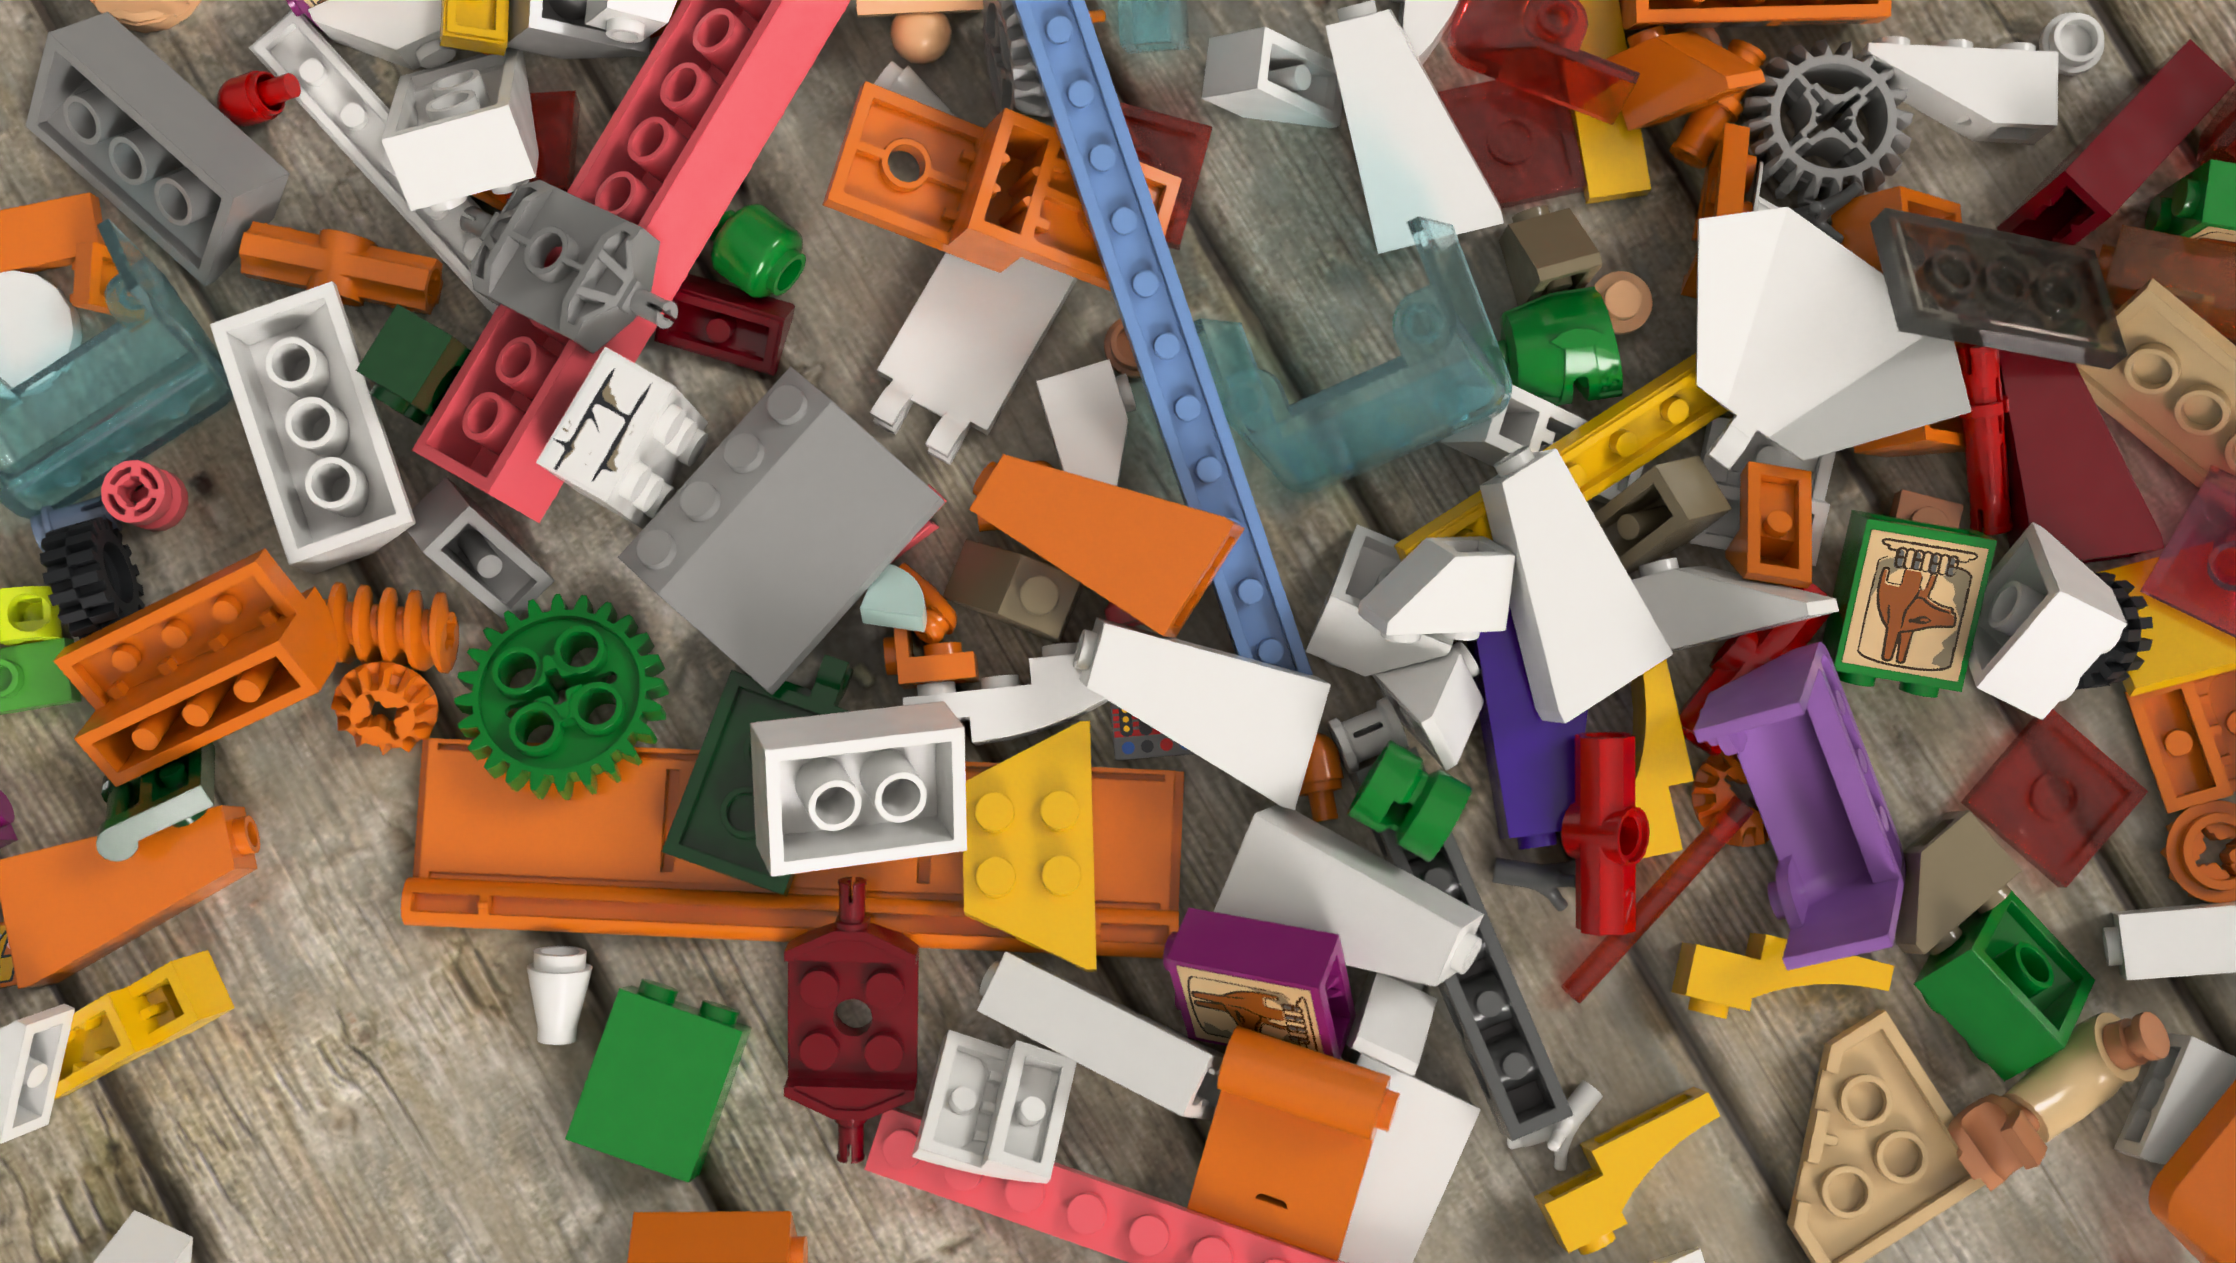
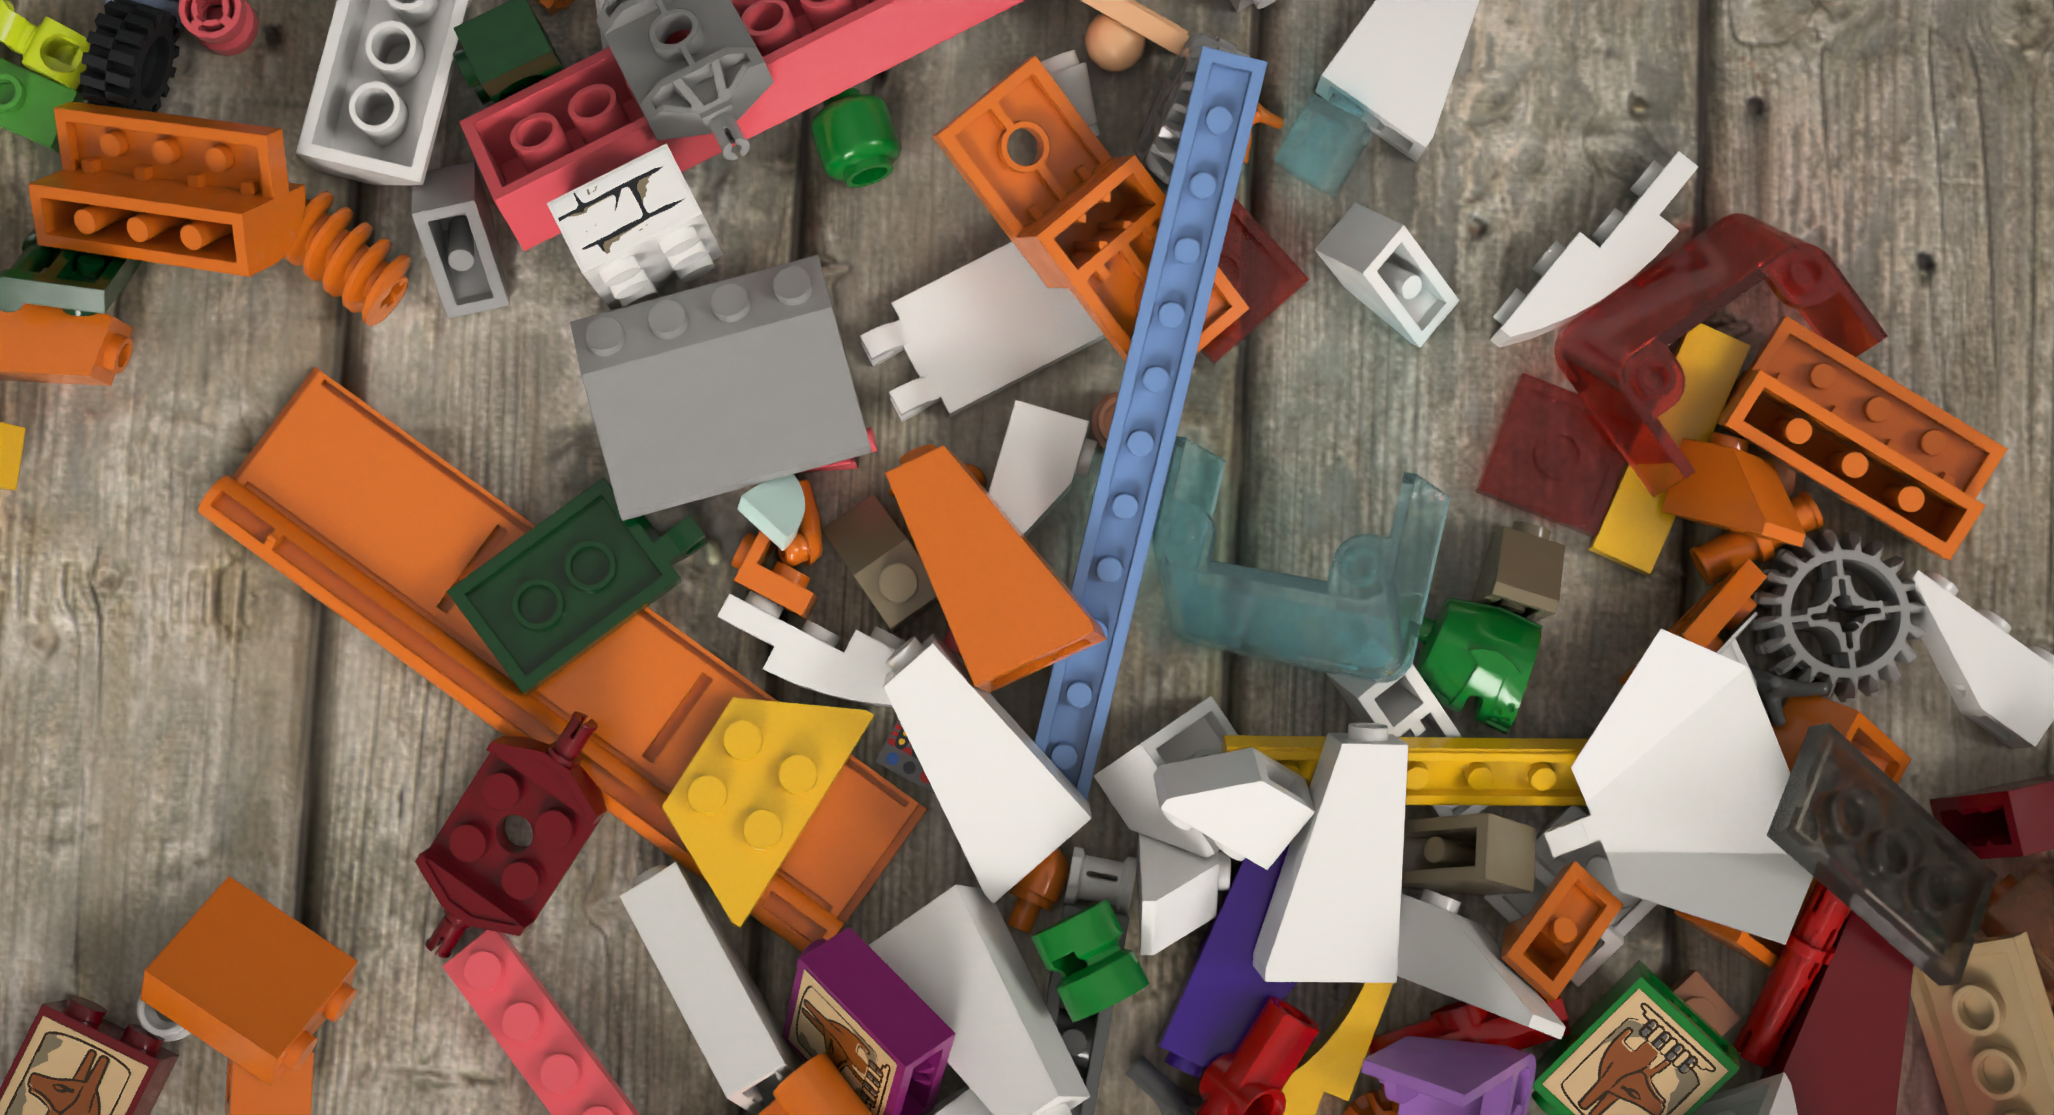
camera: 30 degrees right, 0 degrees up
orange gear [331,662,439,755] -> none
green gear [454,594,669,800] -> none
white cone [527,946,593,1045] -> none
green brick [565,979,752,1183] -> none
dark red slope [654,273,795,376] -> none
white brick [750,701,967,876] -> none
white slope [912,1030,1077,1184] -> none
white slope [1325,0,1504,254] -> none
light nougat plate [1594,271,1653,335] -> none

